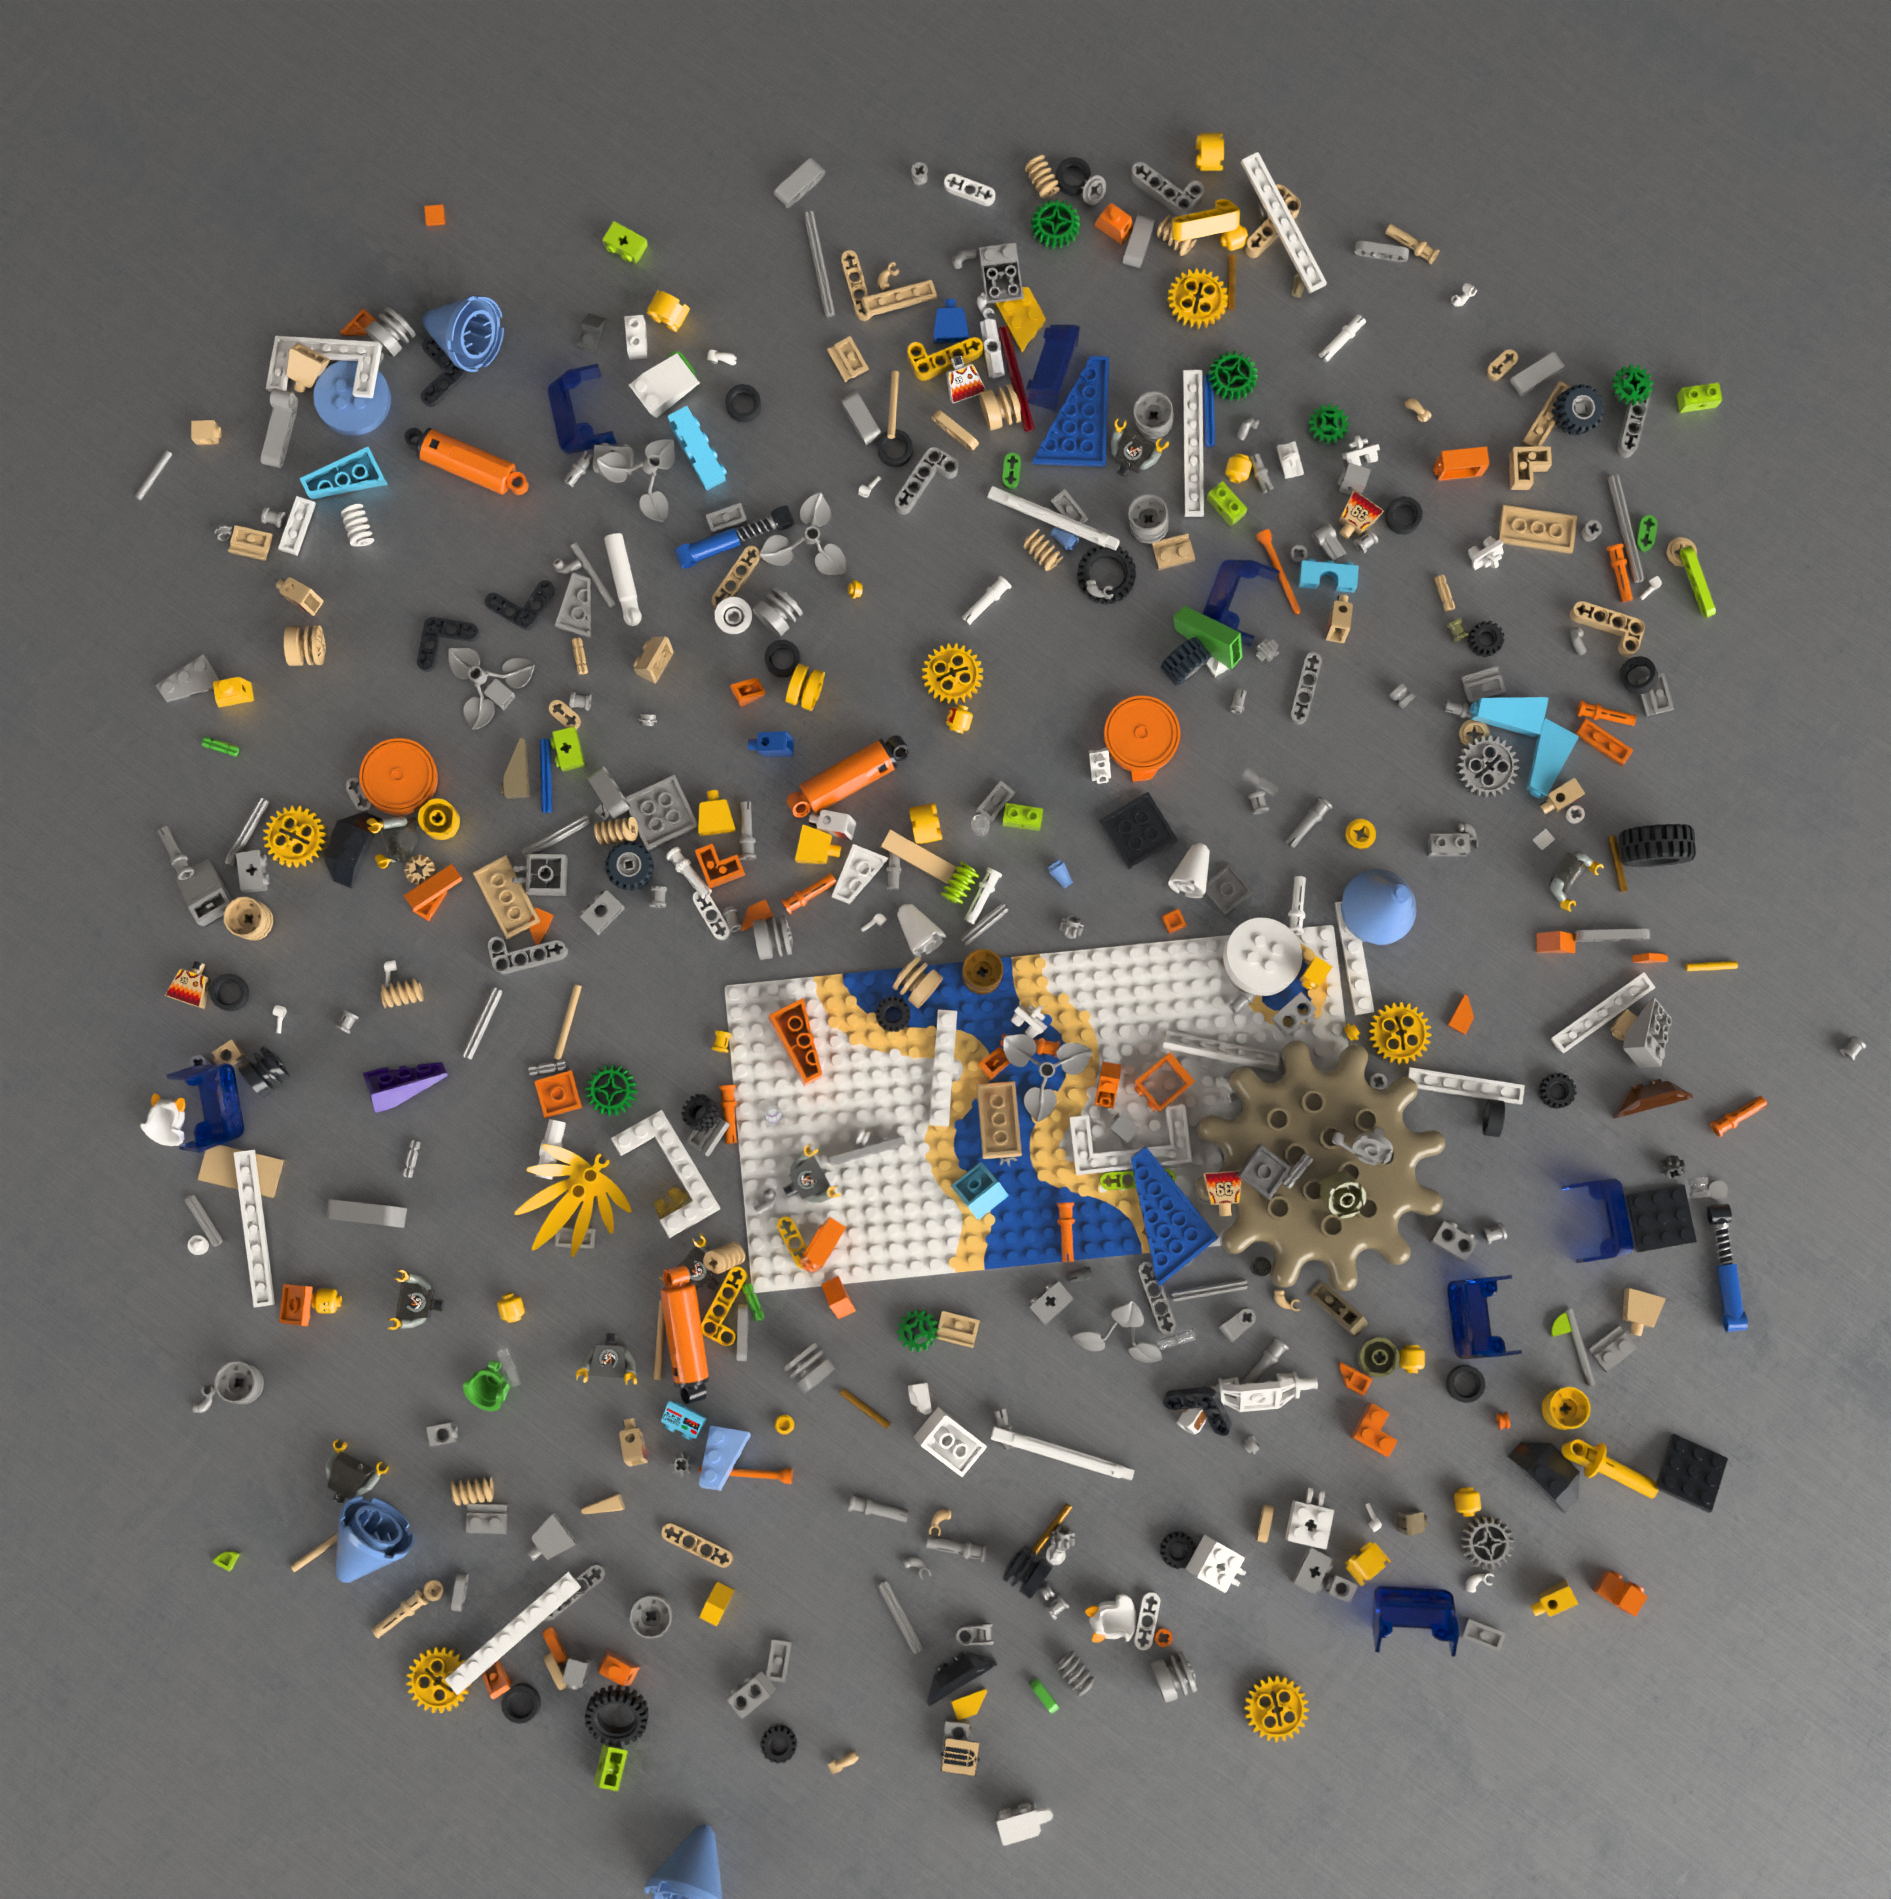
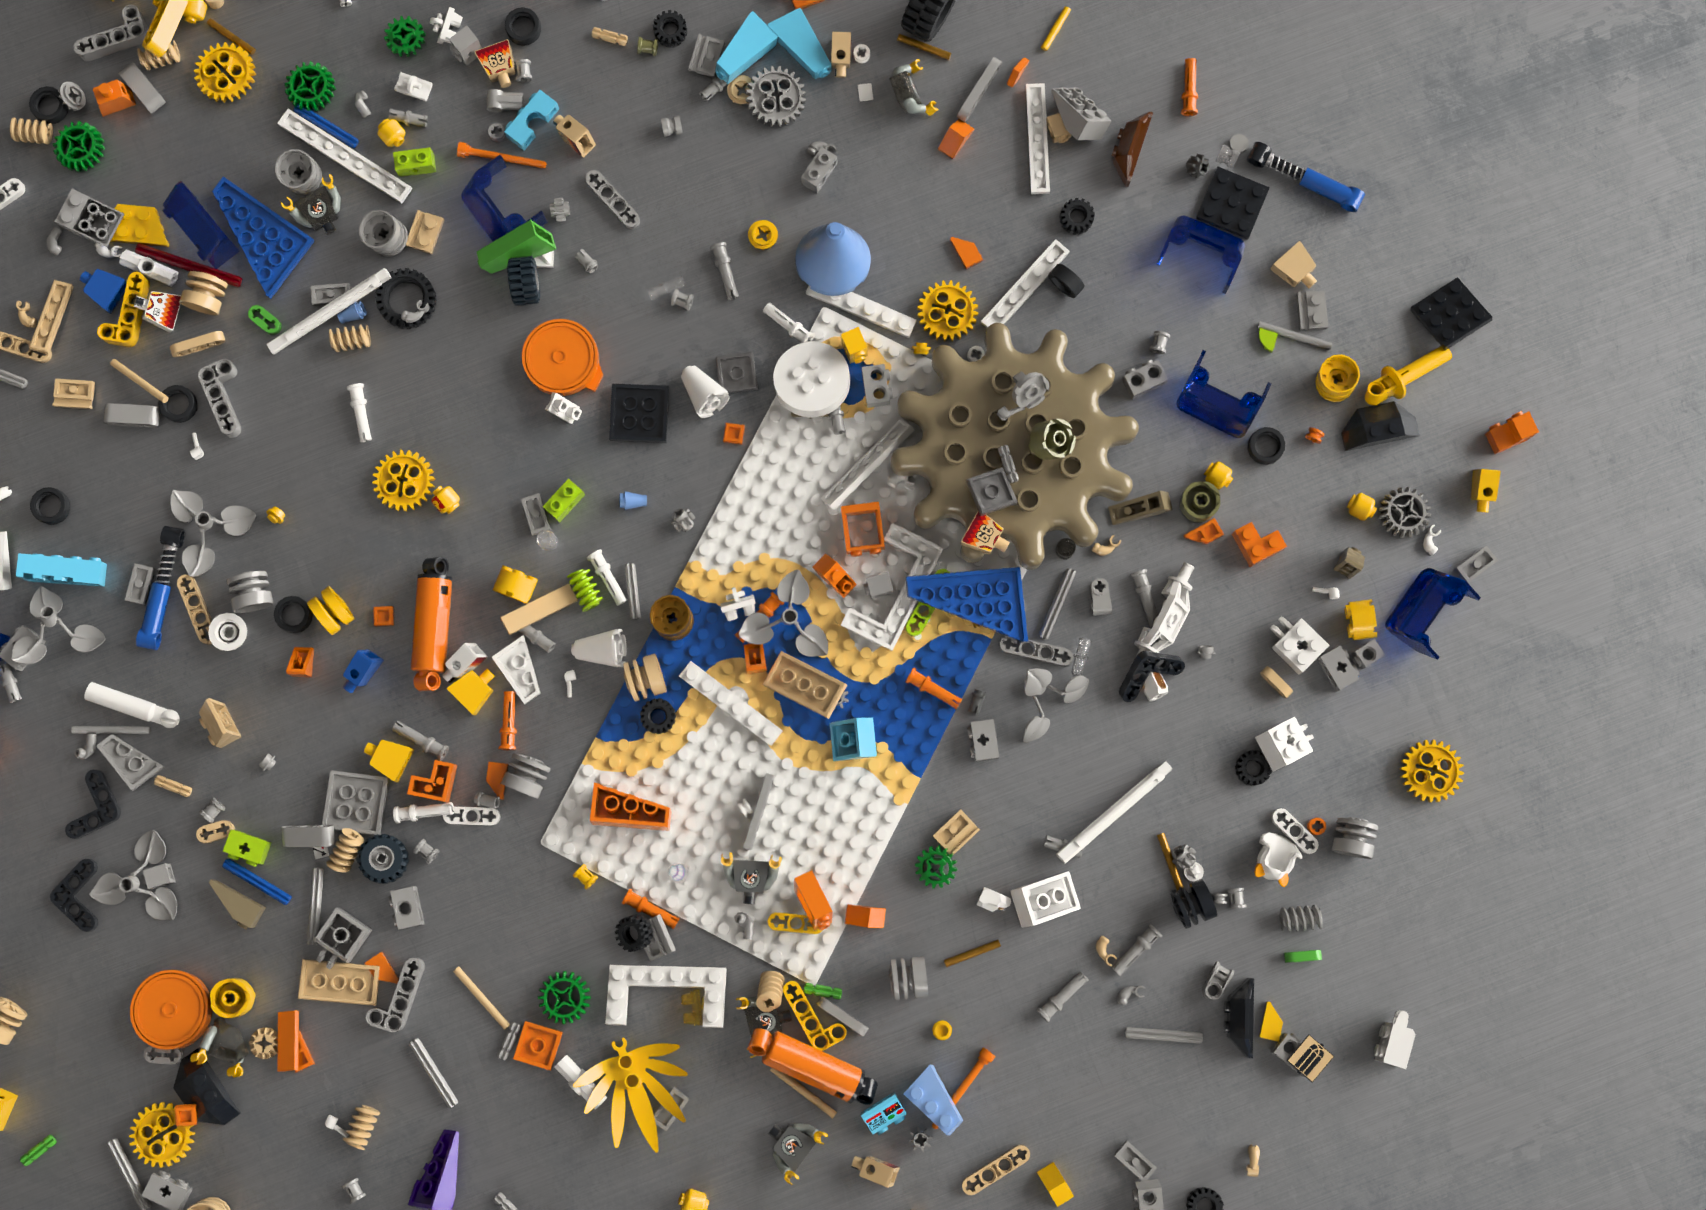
camera: 55 degrees left, 0 degrees up
none -> orange tile [175,1104,197,1126]
none -> orange tile [373,606,394,627]

